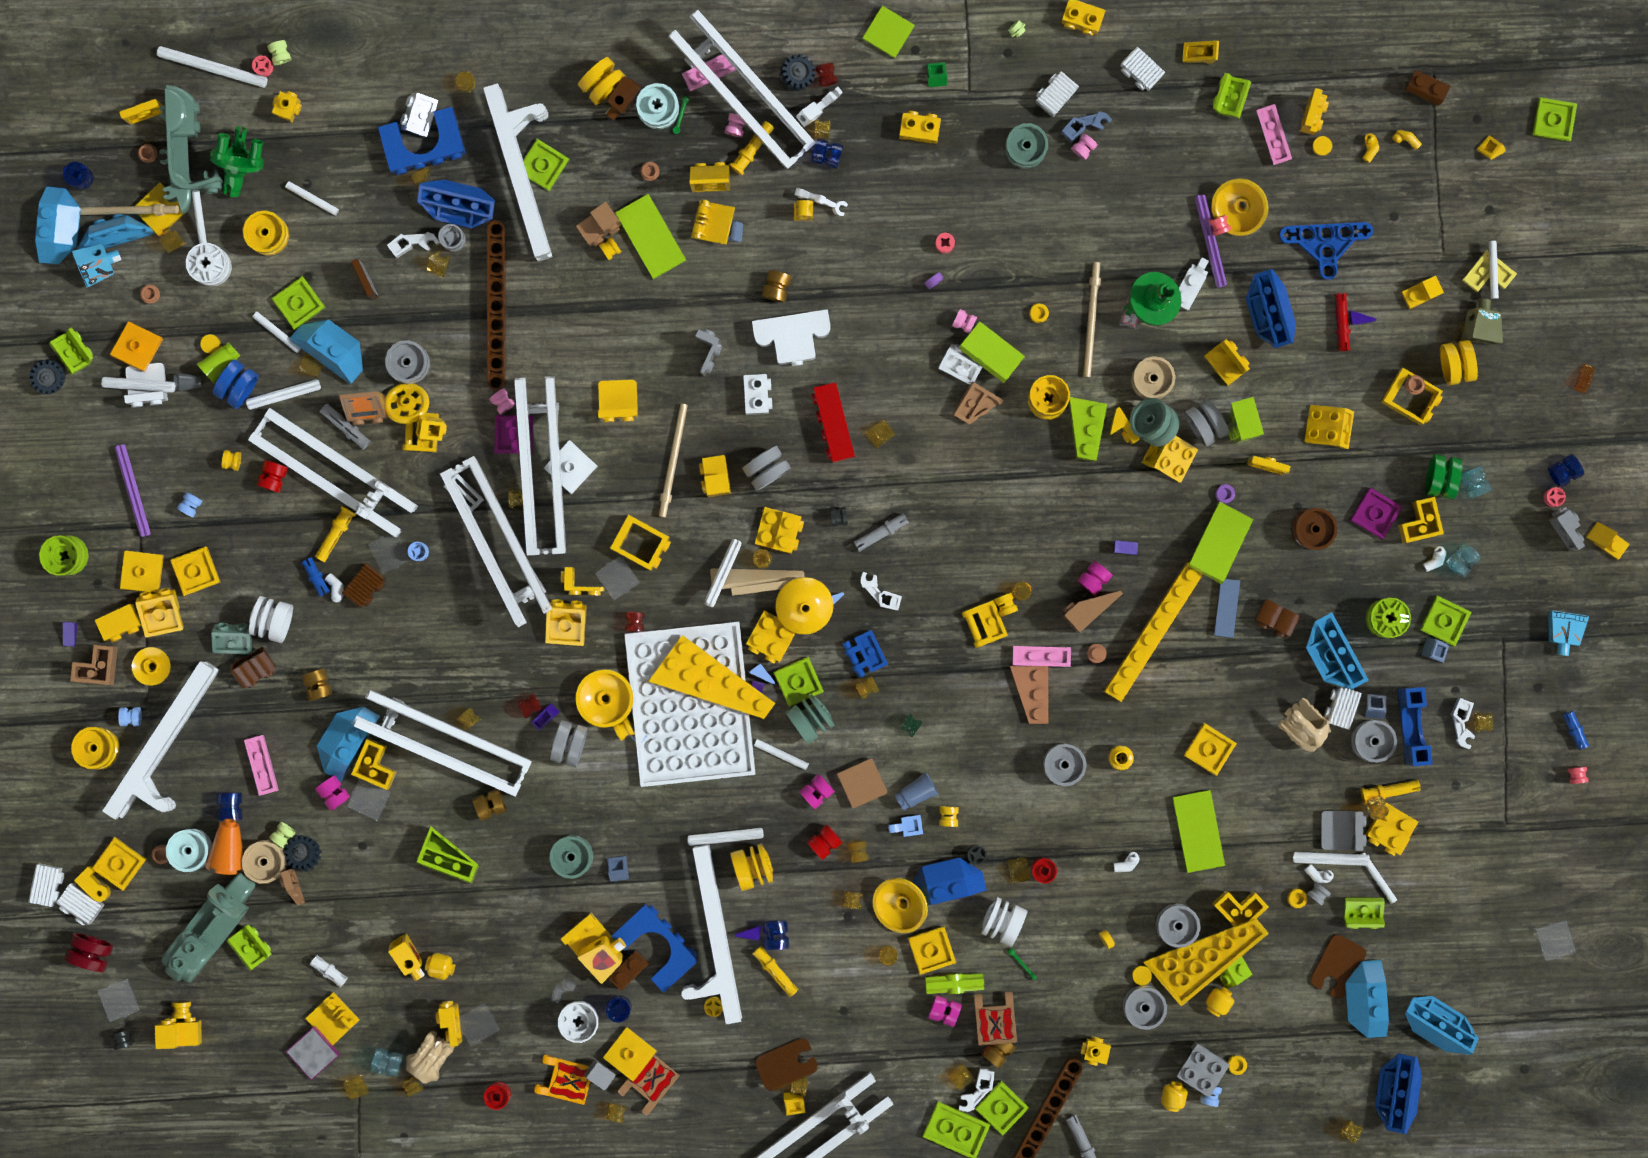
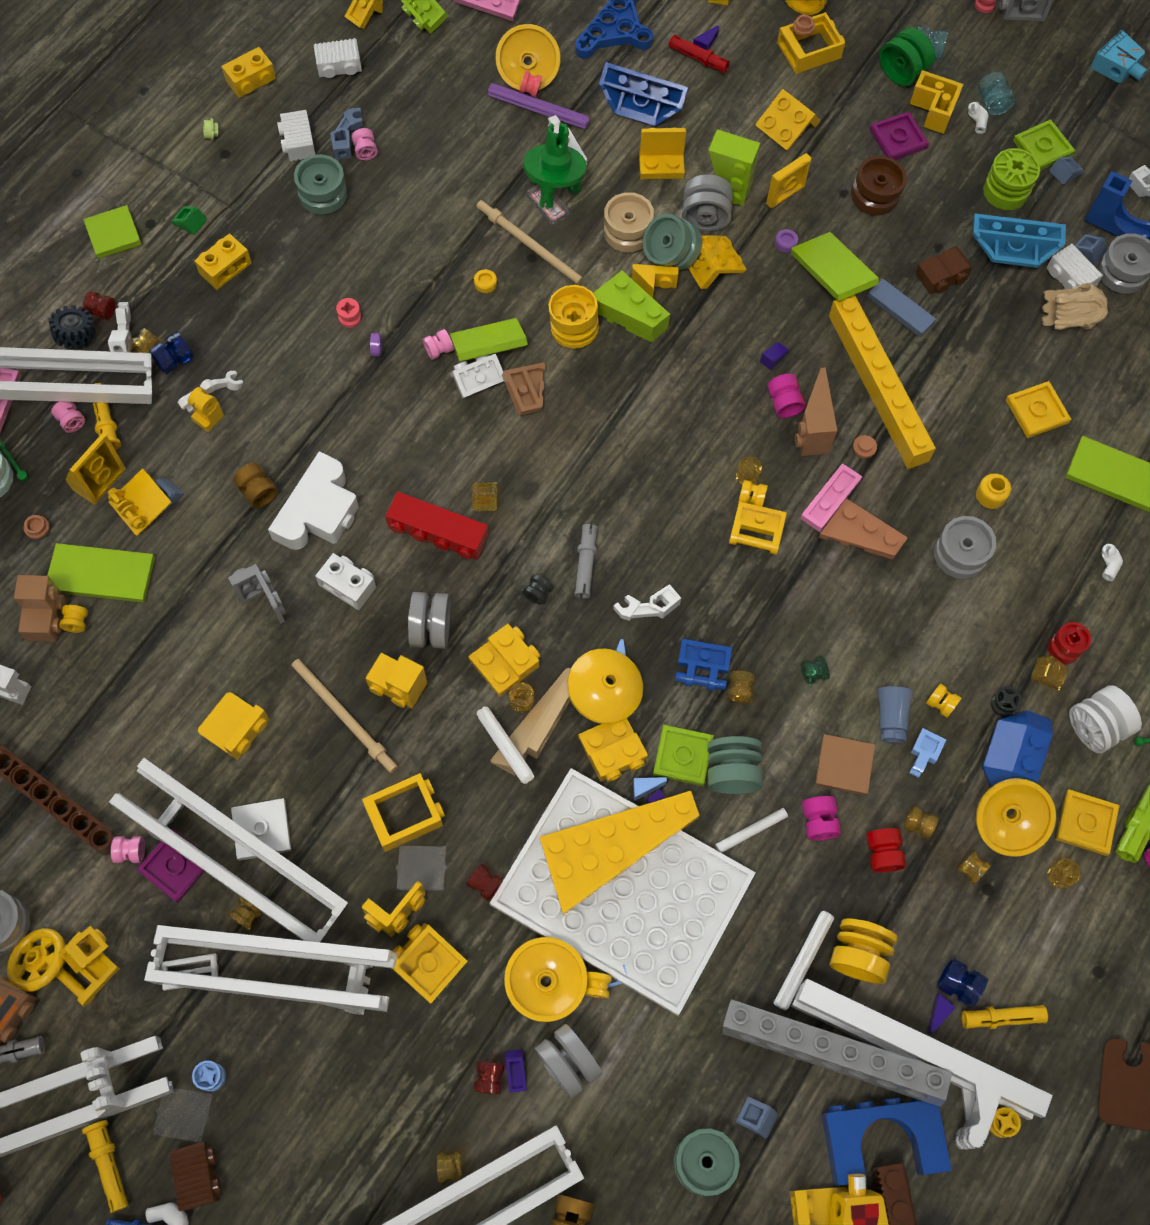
camera: 55 degrees left, 20 degrees down
none -> light grey brick [722,1000,953,1107]

